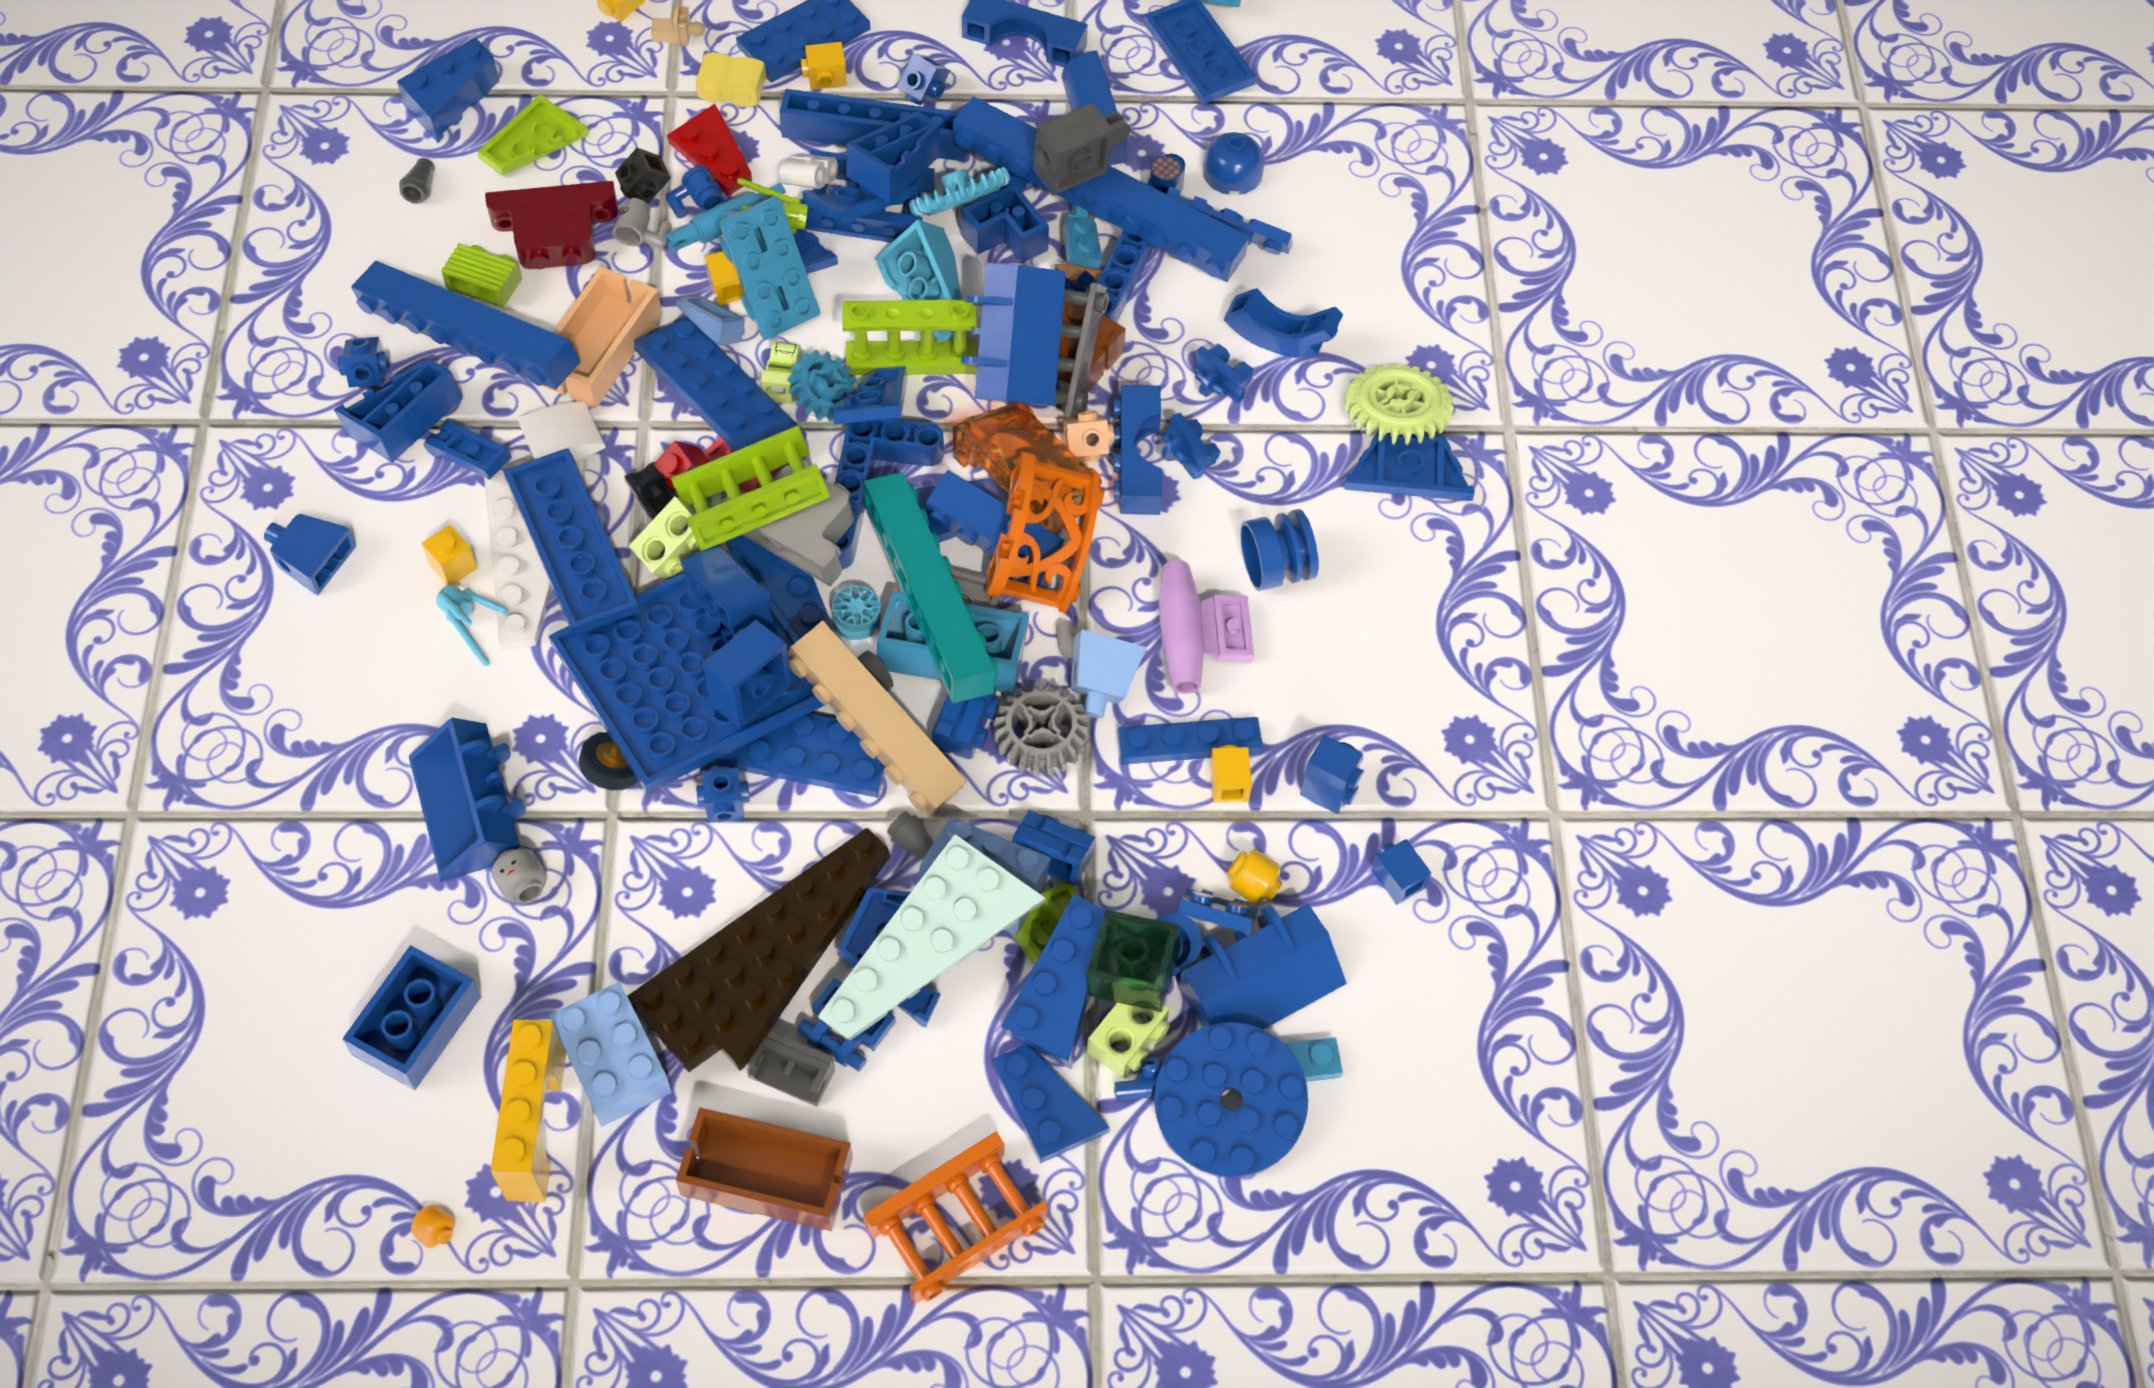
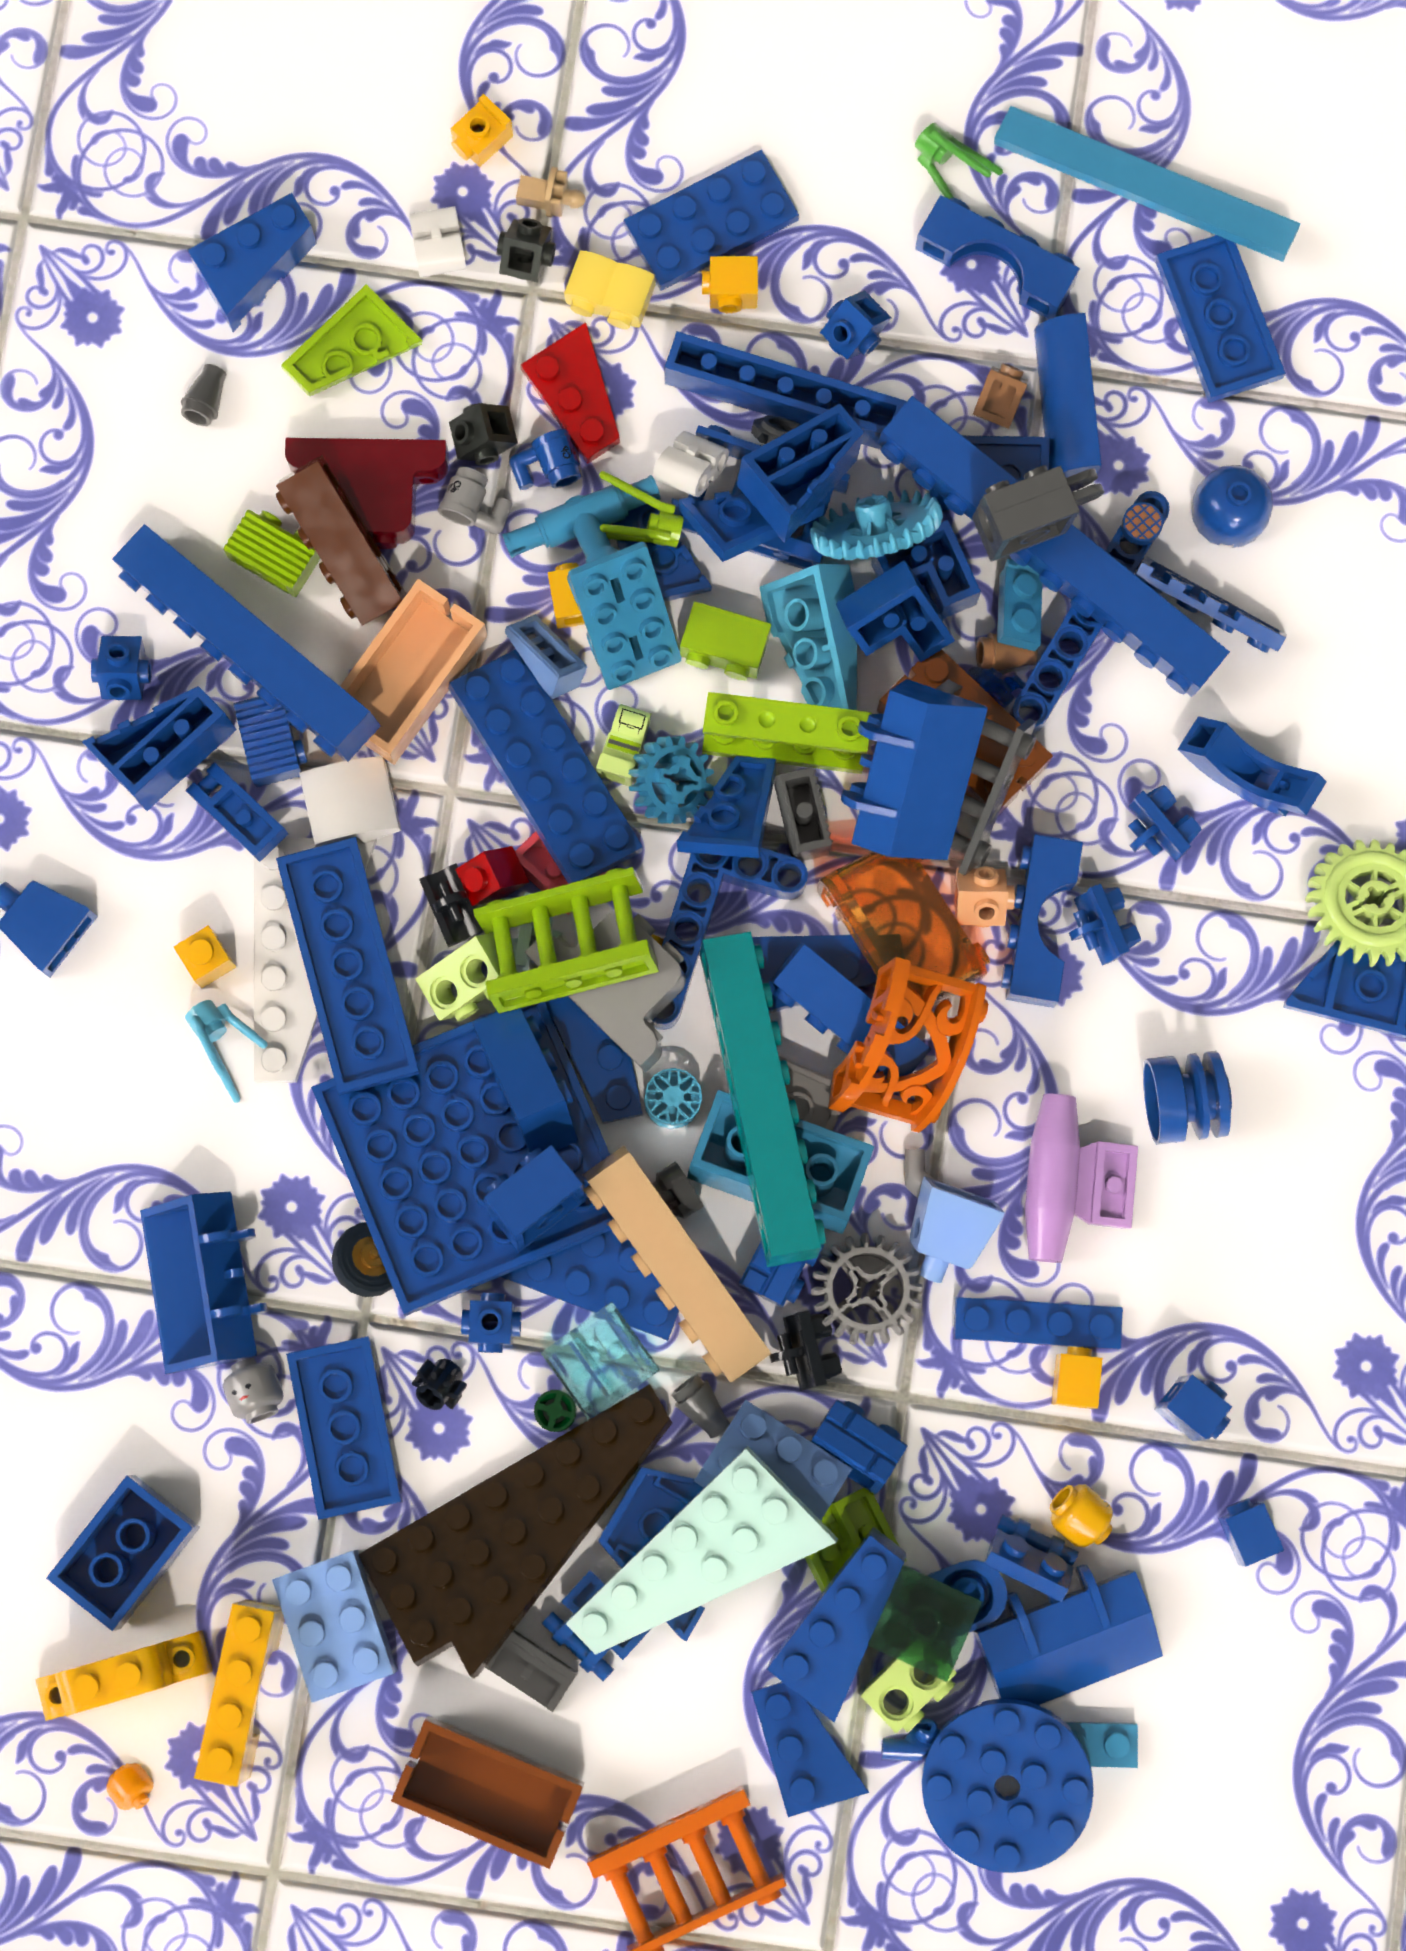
camera: 10 degrees right, 20 degrees up
none -> yellow brick [35,1630,213,1721]
none -> blue brick [233,697,308,787]
none -> reddish brown brick [276,455,407,626]
none -> blue plate [286,1336,402,1520]
none -> white piece [409,206,467,278]
none -> black gear [412,1359,467,1410]
none -> pearl dark grey brick [496,218,556,282]
none -> dark green wheel [534,1390,577,1432]
none -> clear light blue slope [541,1302,660,1420]
none -> lime brick [680,601,772,680]
none -> black hips [769,1310,842,1391]
none -> dark grey brick [774,767,833,861]
none -> blue brick [836,560,955,662]
none -> medium nougat bracket [972,363,1029,429]

